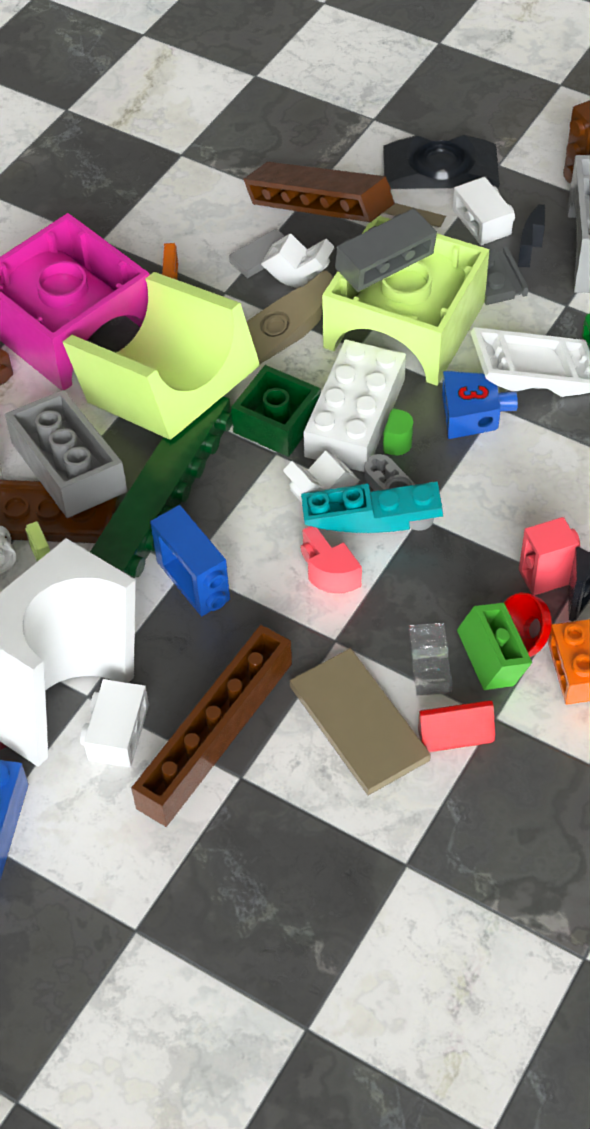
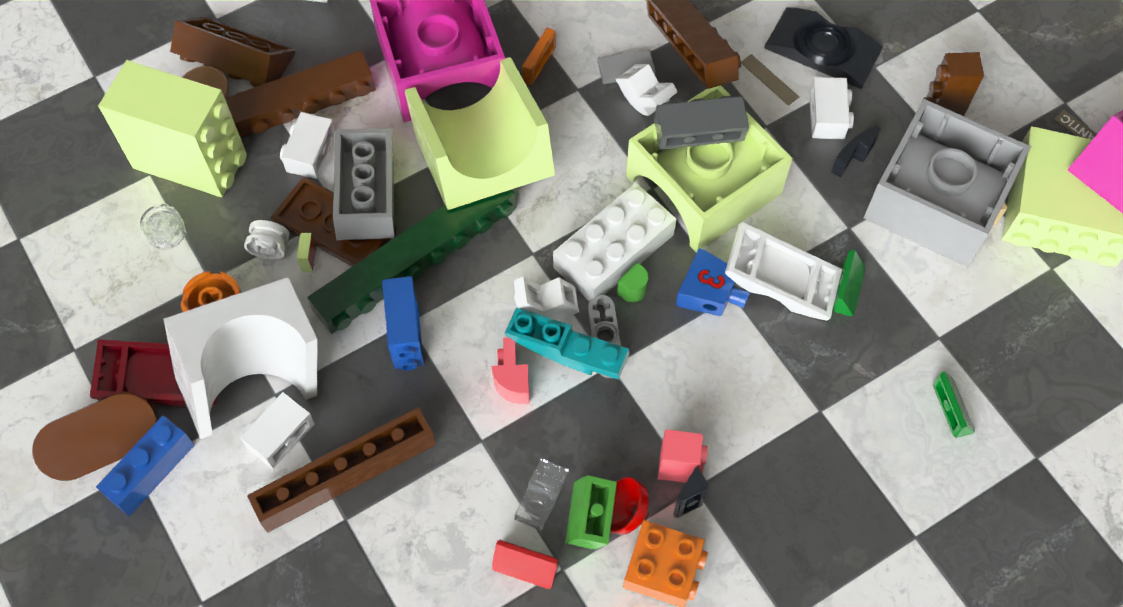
camera: 25 degrees right, 10 degrees up
dark green brick [231,365,321,457] -> none
dark tan piece [247,270,334,364] -> none
dark tan tile [290,648,431,796] -> none
dark grey plate [484,247,528,305] -> none

